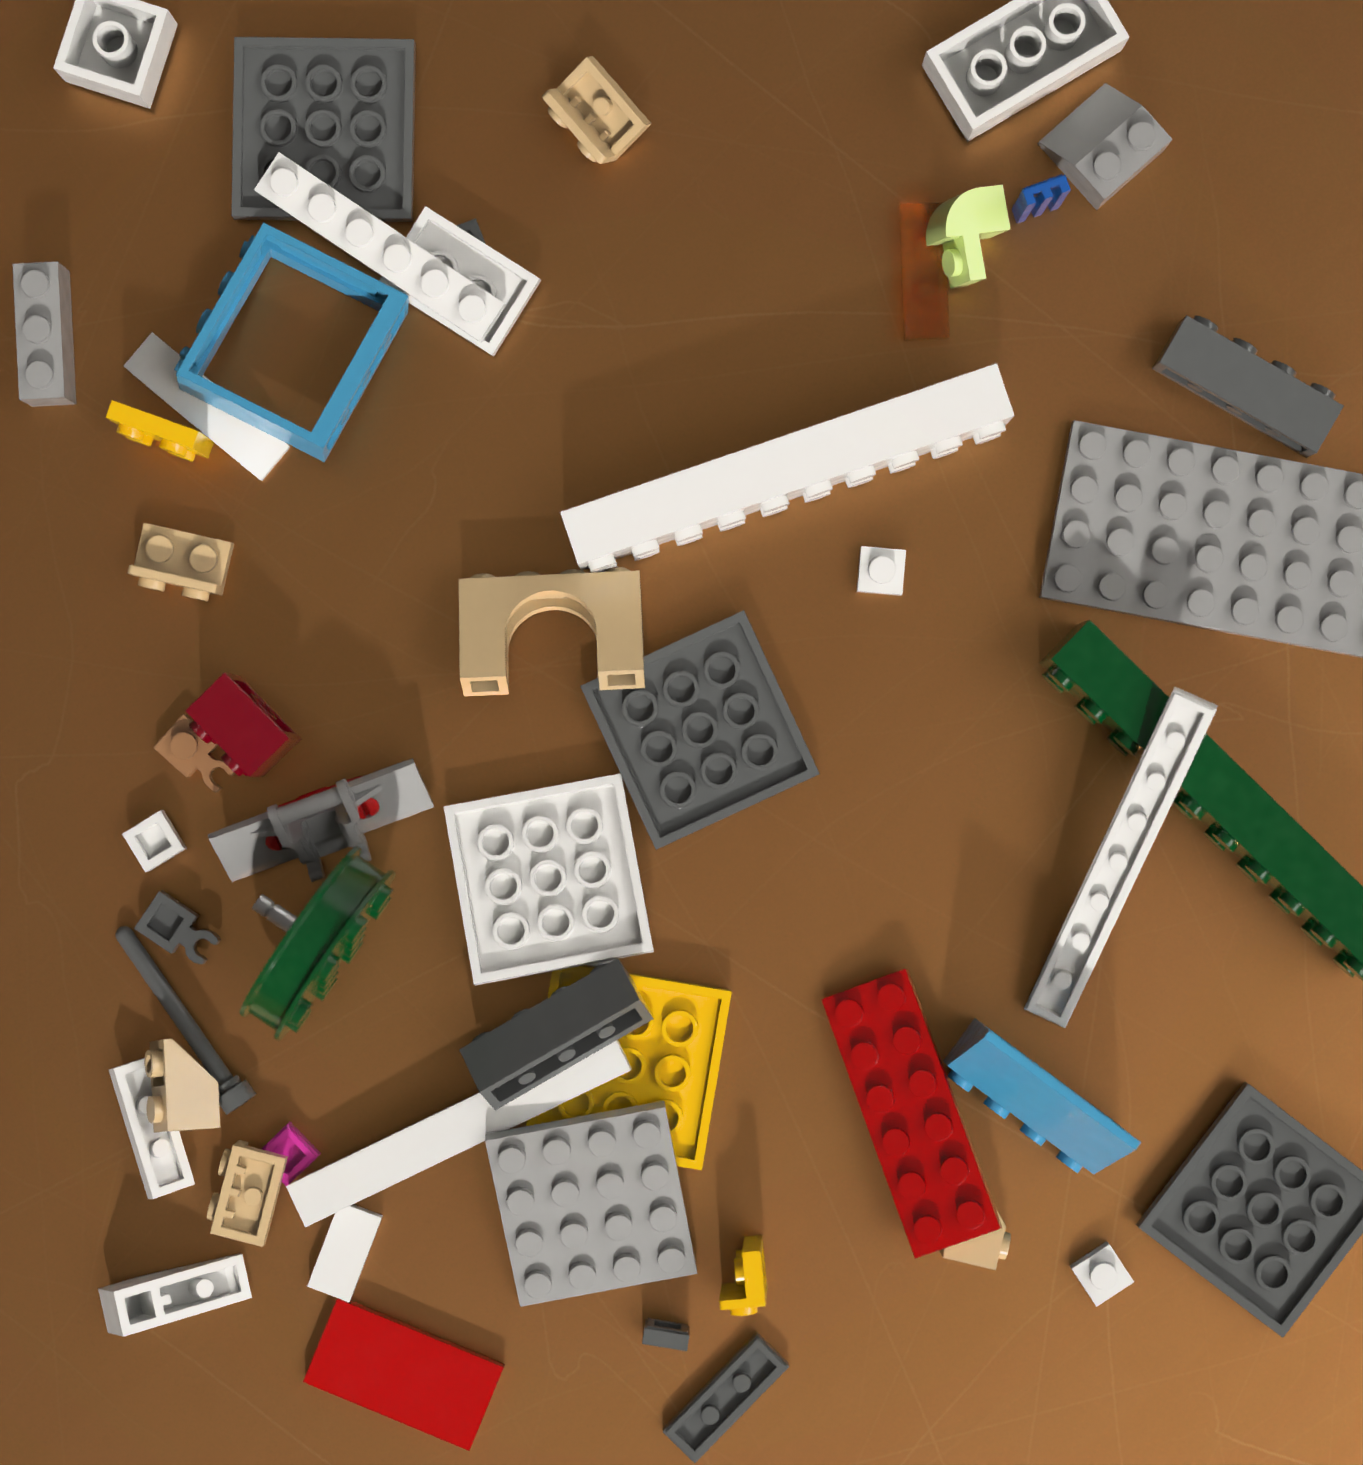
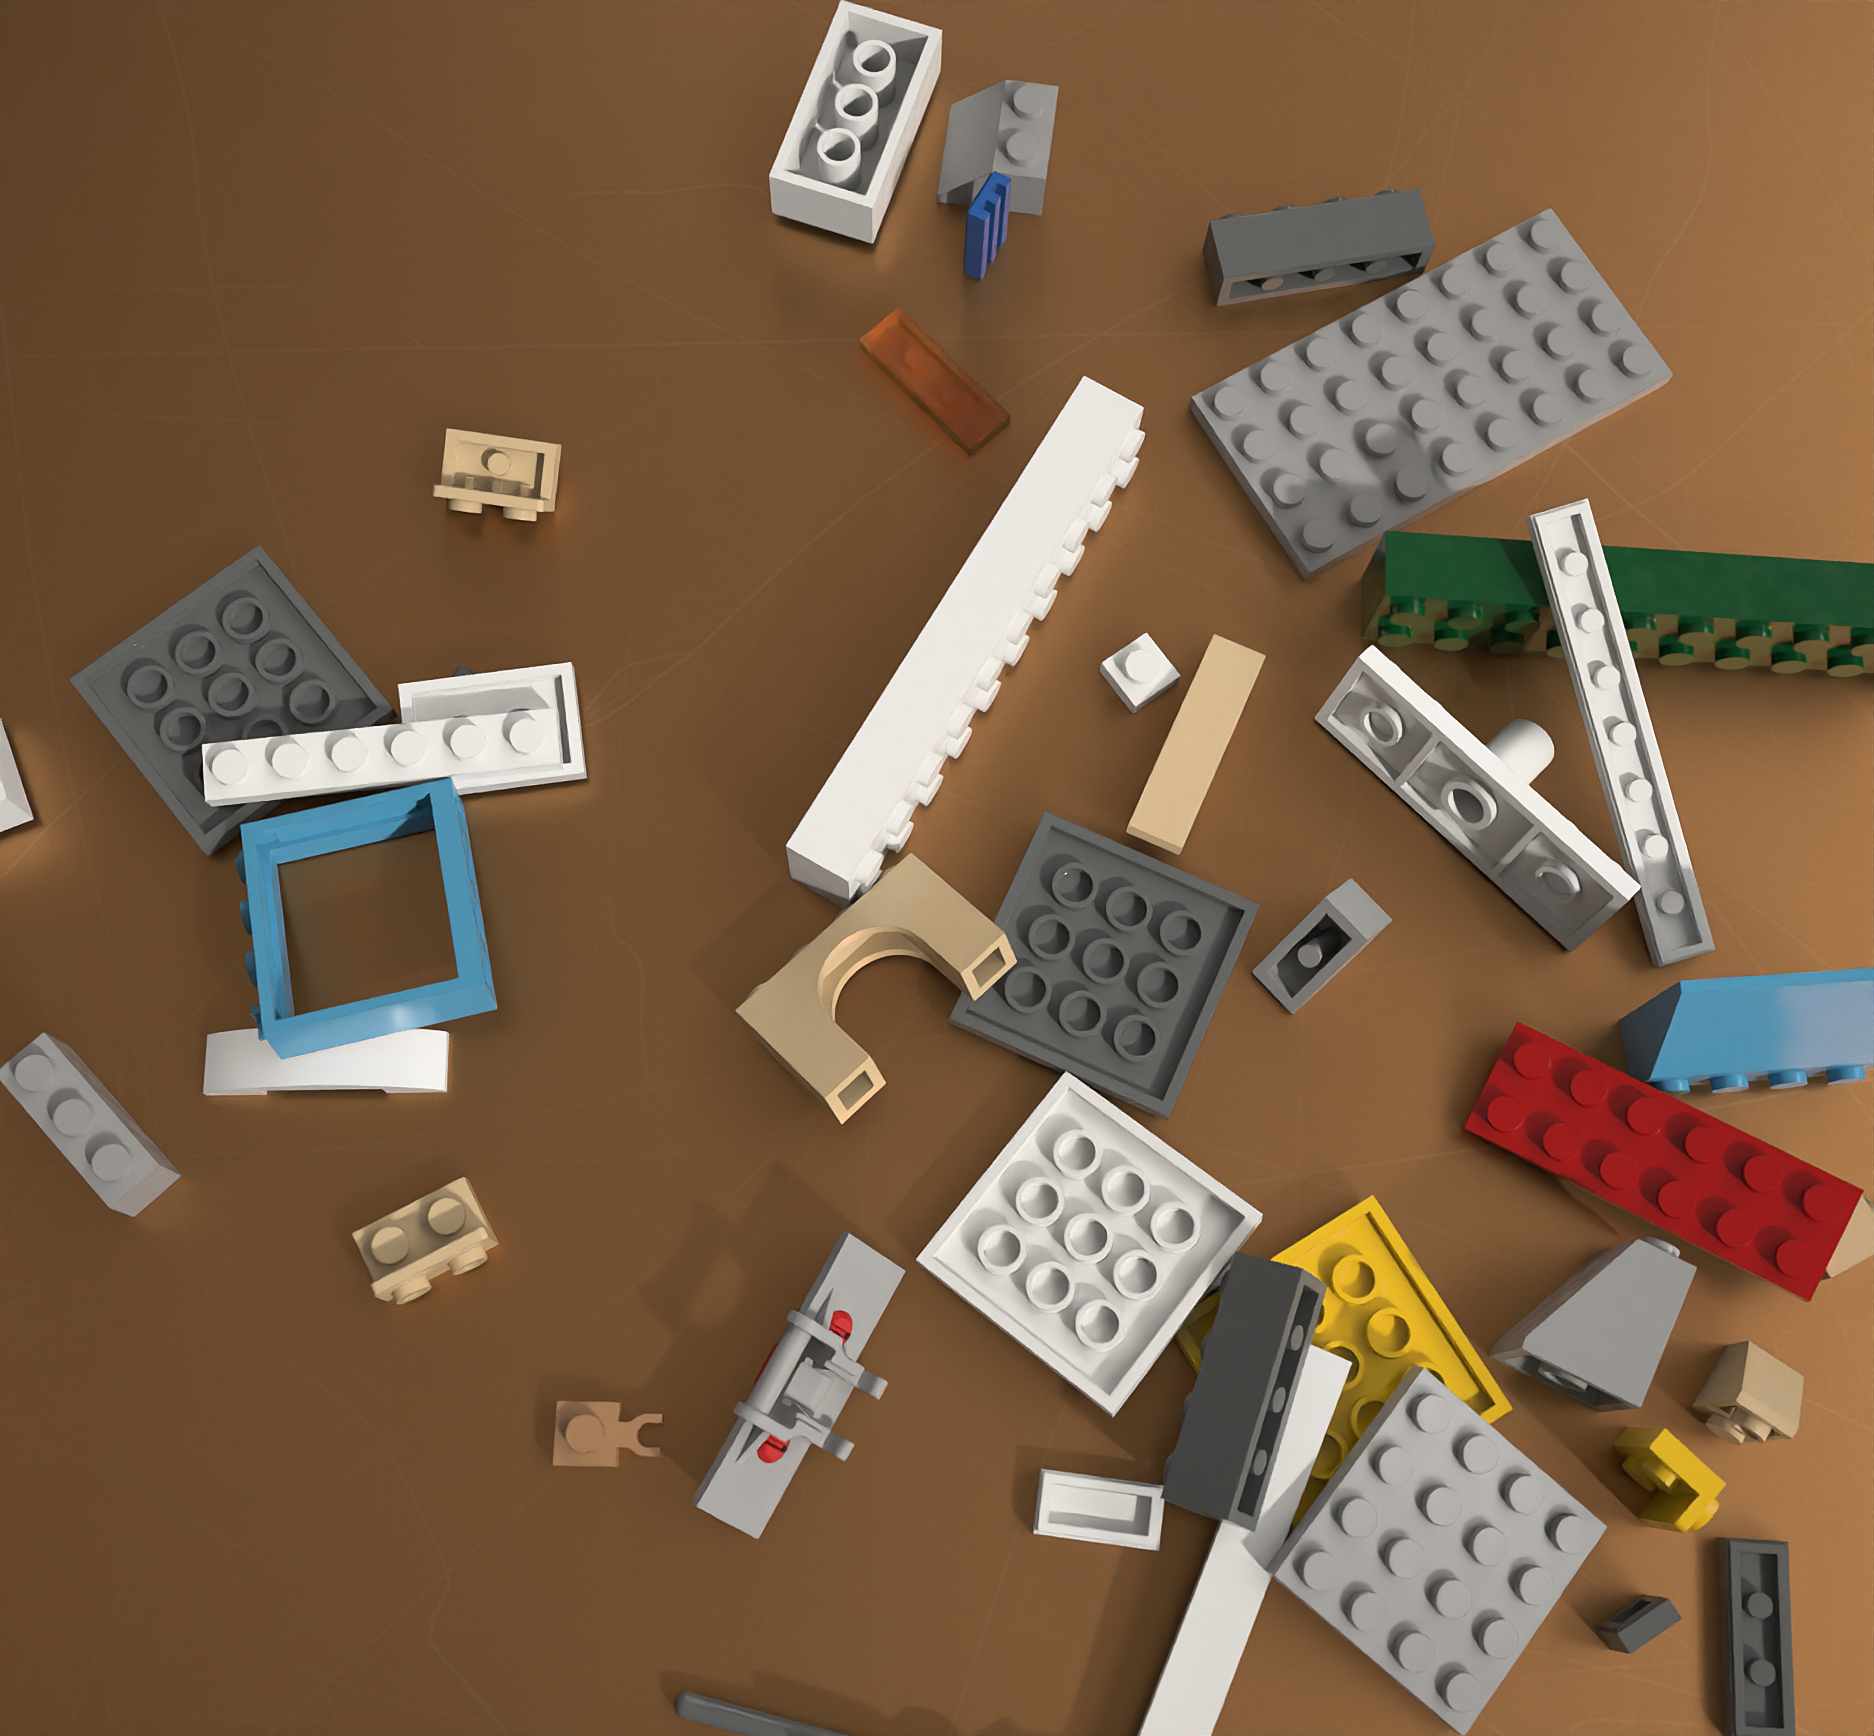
camera: 55 degrees left, 15 degrees down
yellow plate [106,400,214,462] -> none
white plate [122,810,187,872] -> none
dark grey plate [134,890,221,965] -> none
dark red brick [185,672,302,777] -> none
dark green wheel [239,846,396,1041] -> none
yellowish green brick [926,185,1010,289] -> none
none -> white tile [1032,1469,1164,1551]
none -> tan slope [1126,634,1266,855]
none -> light grey slope [1252,878,1392,1014]
none -> white plate [1314,645,1641,952]
none -> light grey slope [1488,1236,1697,1413]
none -> tan slope [1692,1341,1804,1445]

